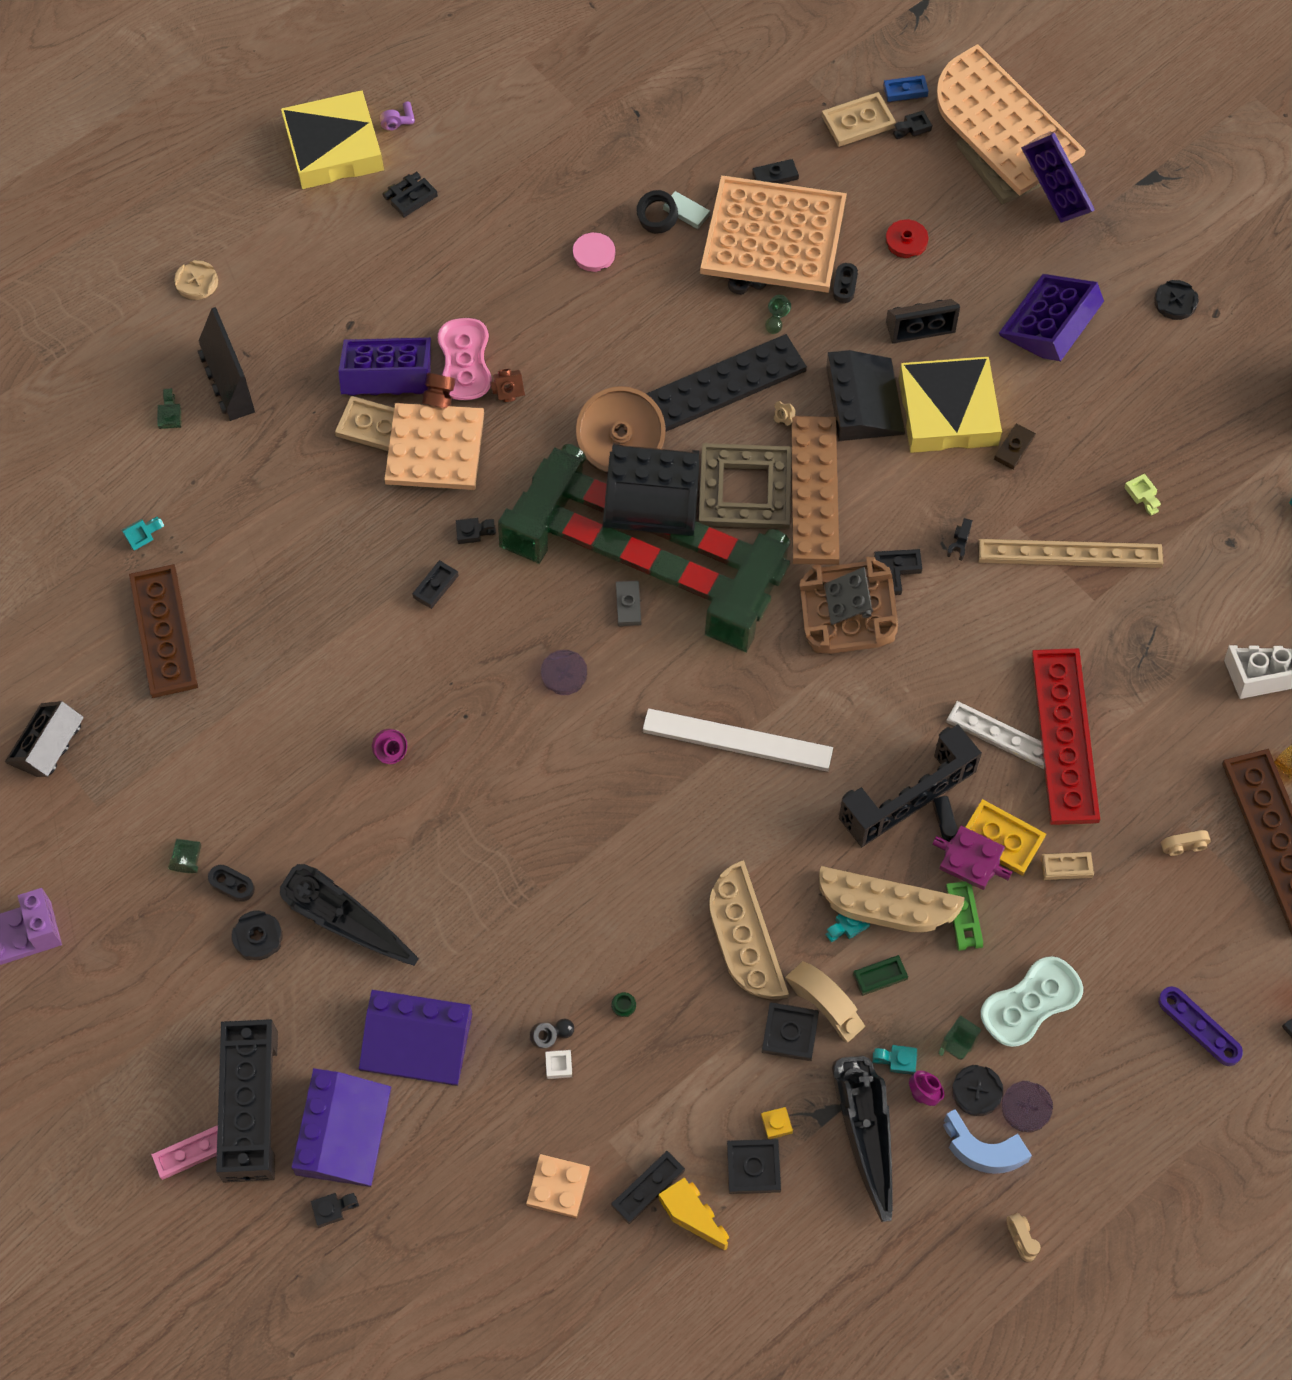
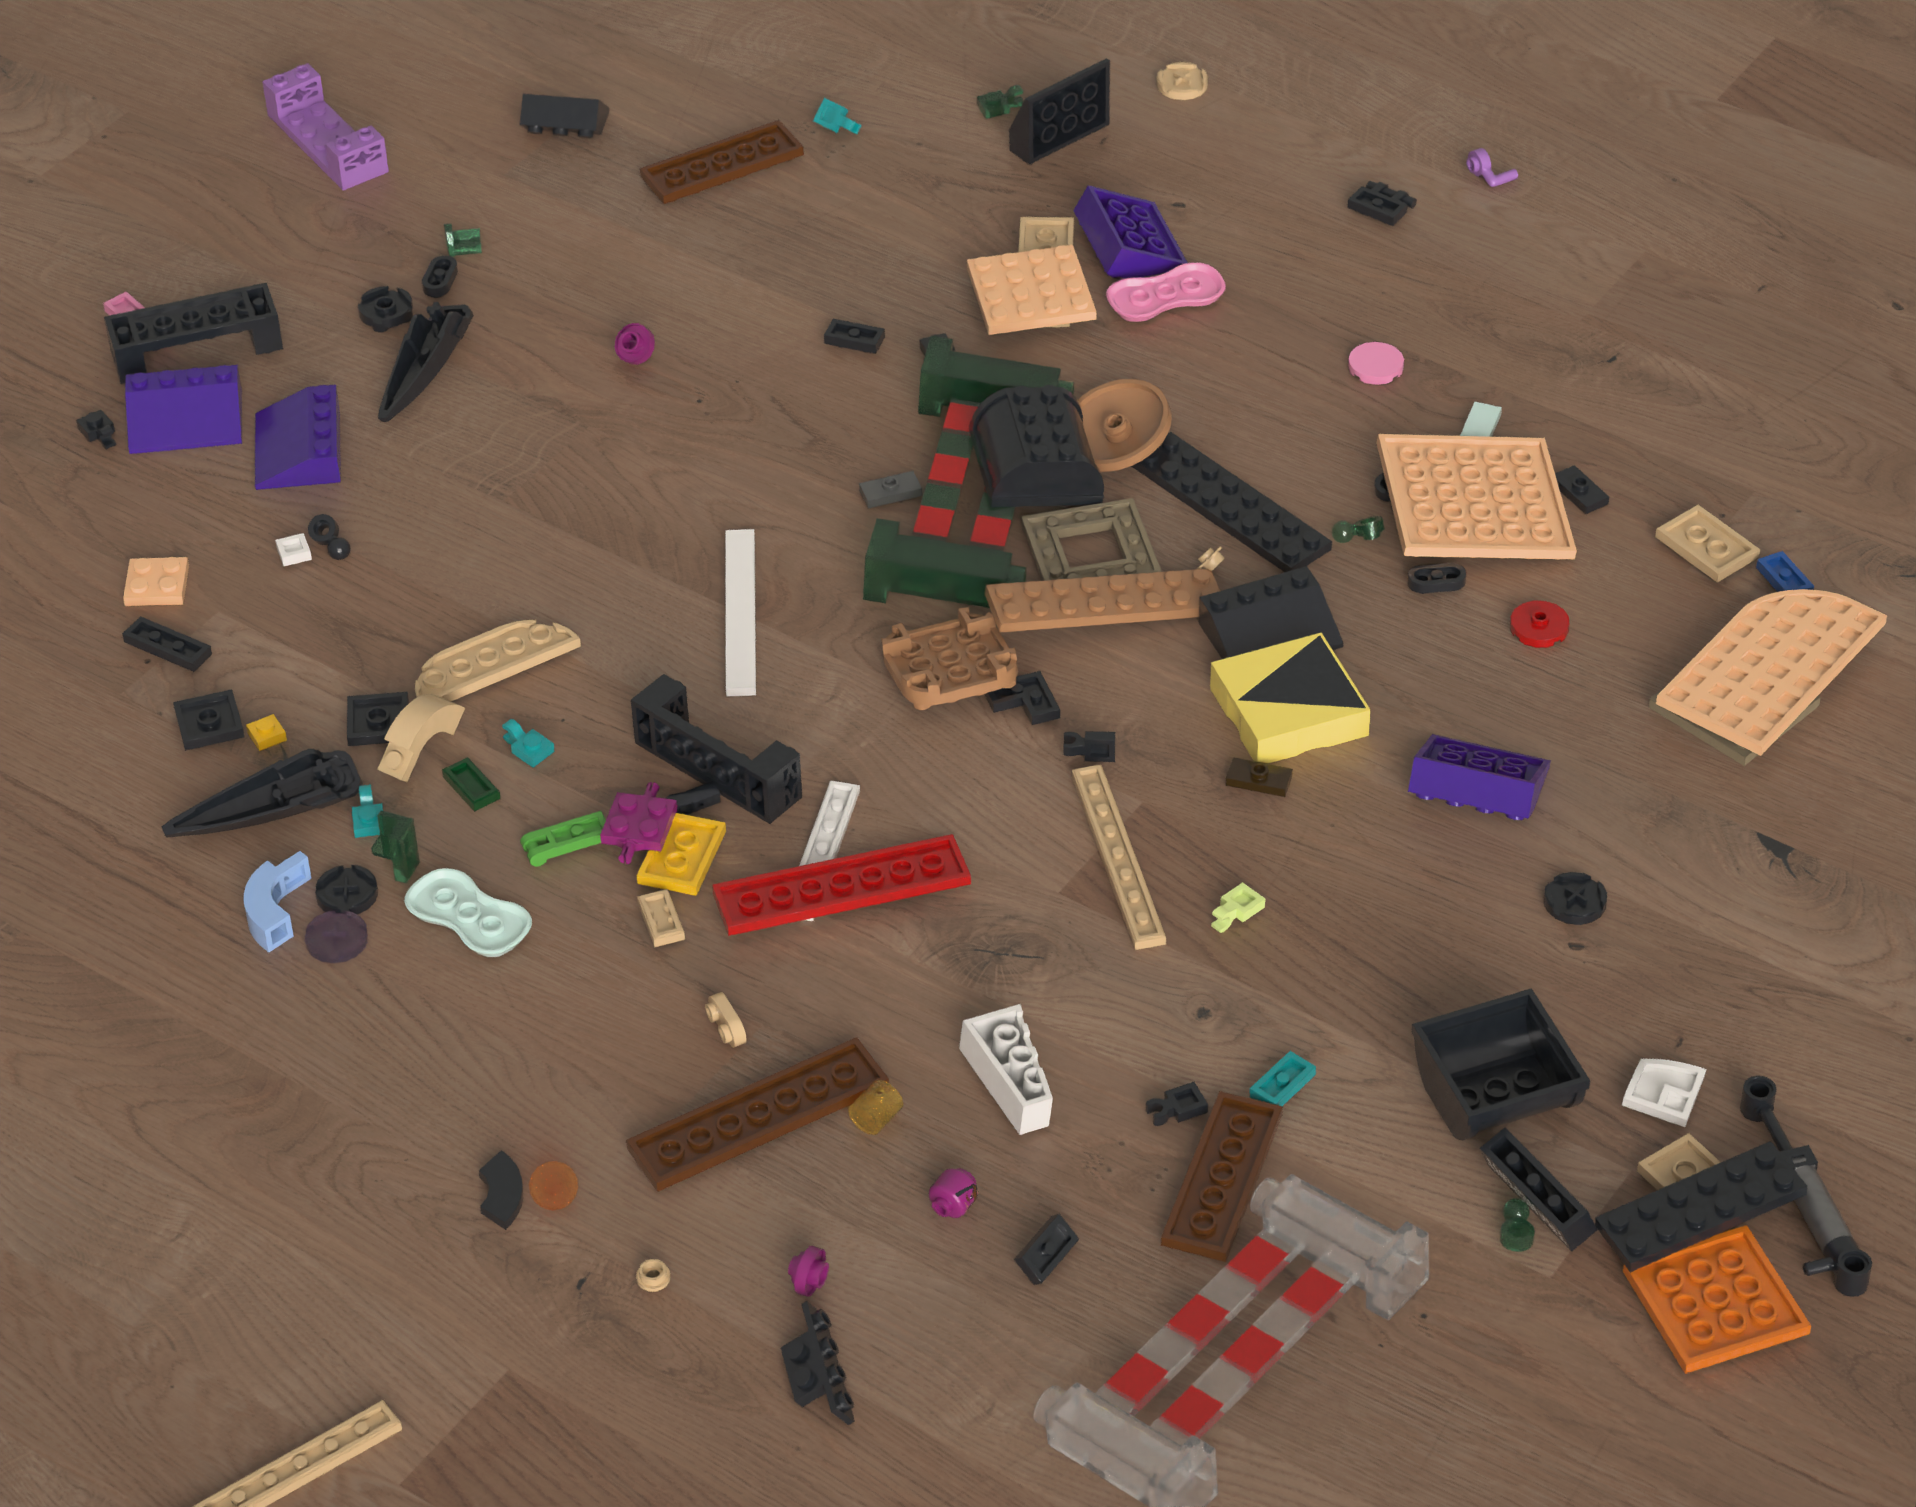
camera: 75 degrees right, 20 degrees down
light yellow tile [281,90,384,189] -> none
copper wheel [422,373,456,408] -> none
copper brick [490,369,525,402] -> none
tile [541,650,587,695] -> none
dark green plate [611,992,636,1017] -> none
black tyre [637,190,678,234] -> none
yellow slope [659,1177,729,1250] -> none
tan plate [819,866,965,932] -> none
dark grey hinge [824,567,873,625] -> none
black slope [886,299,960,344] -> none
black plate [893,110,933,139] -> none
magenta plate [909,1070,944,1106] -> none
tan plate [1007,1213,1041,1262] -> none
dark purple slope [1021,131,1095,223] -> none
dark purple plate [1158,986,1243,1066] -> none

